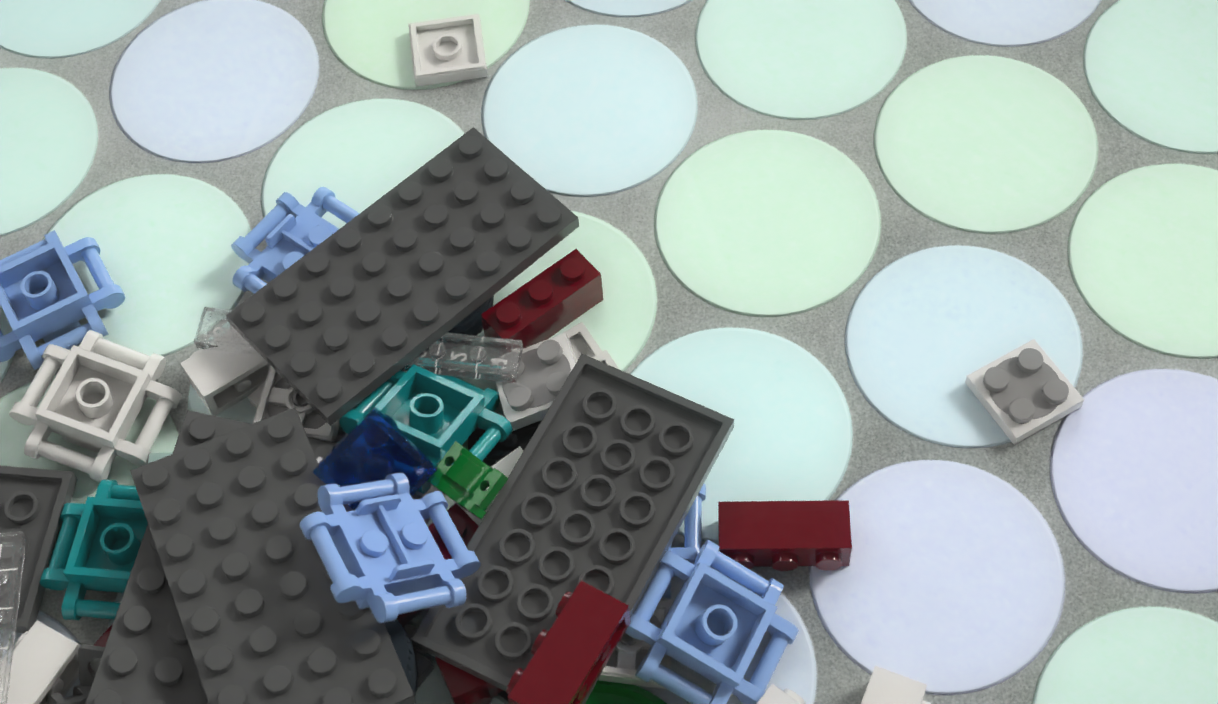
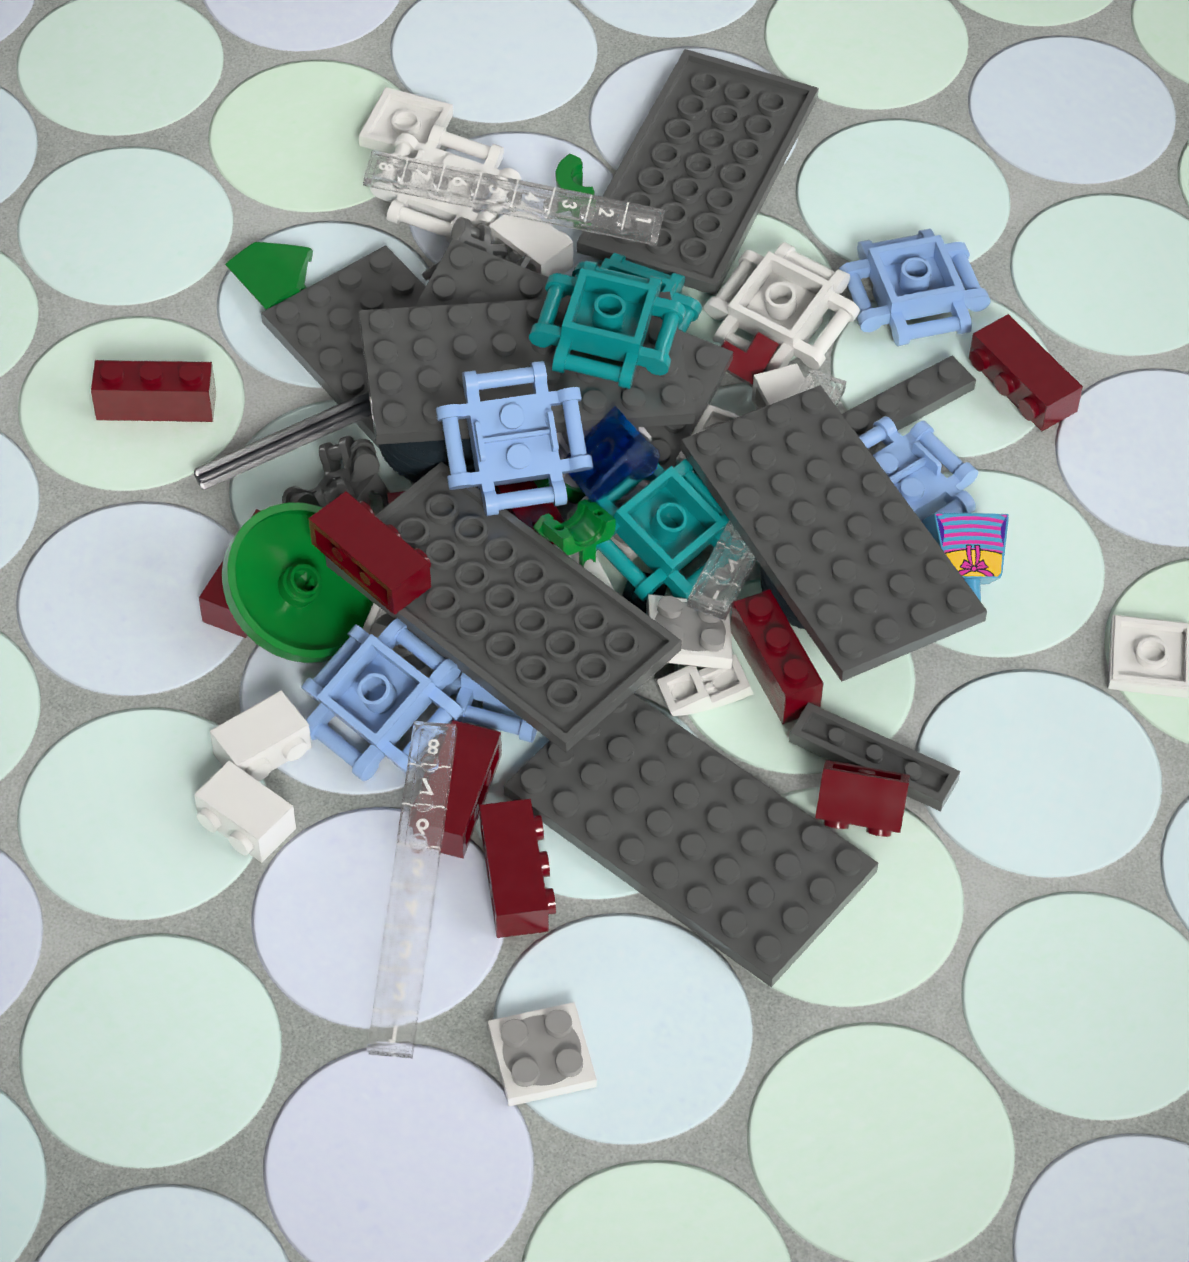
camera: 100 degrees right, 5 degrees down
none -> clear tile [367,721,457,1059]
none -> dark red brick [479,799,556,938]
none -> dark grey plate [504,693,879,987]
none -> teal brick [529,260,686,389]
none -> dark red piece [721,332,779,387]
none -> dark grey plate [789,702,961,812]
none -> dark red brick [815,760,910,837]
none -> dark grey plate [842,355,976,436]
none -> torso [922,513,1009,601]
none -> dark red brick [968,314,1083,431]

